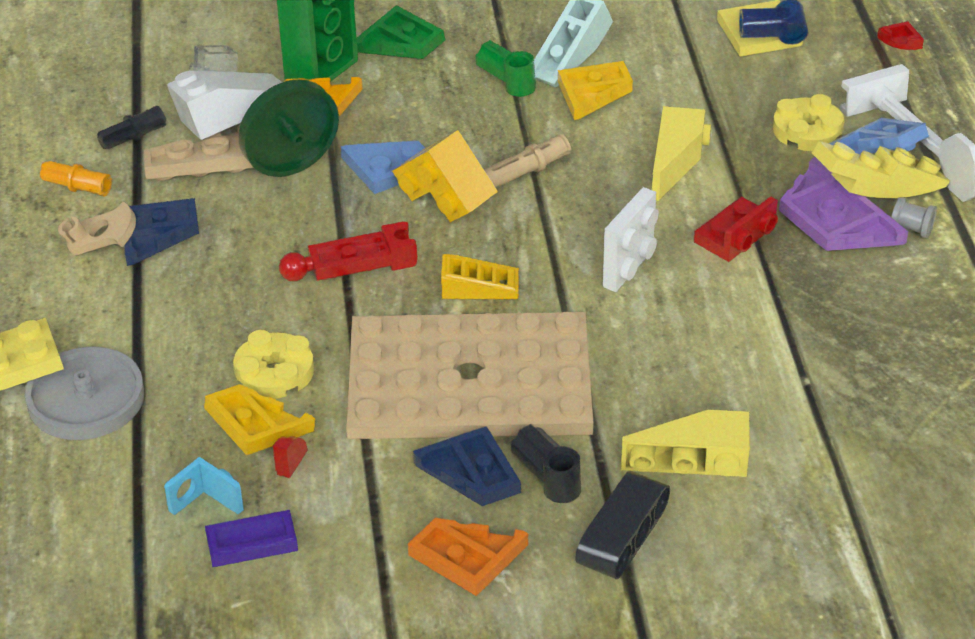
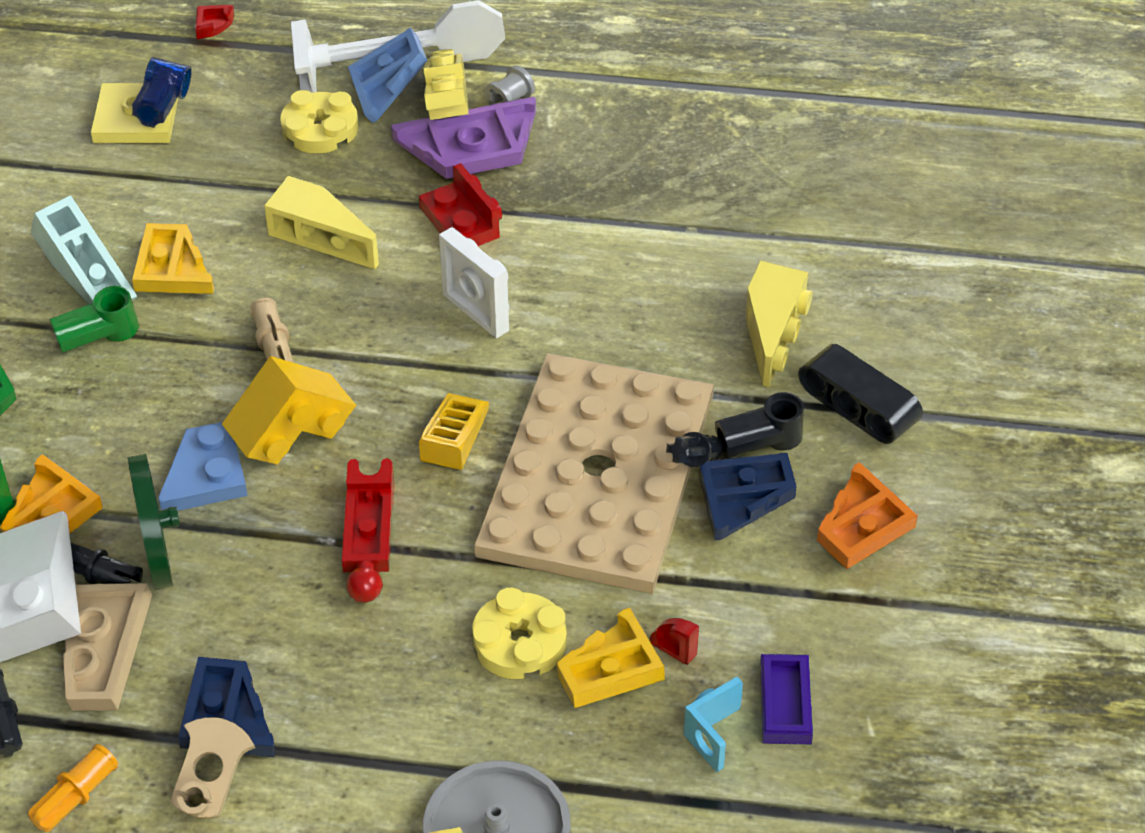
camera: 75 degrees left, 5 degrees up
none -> black axle [666,432,723,467]

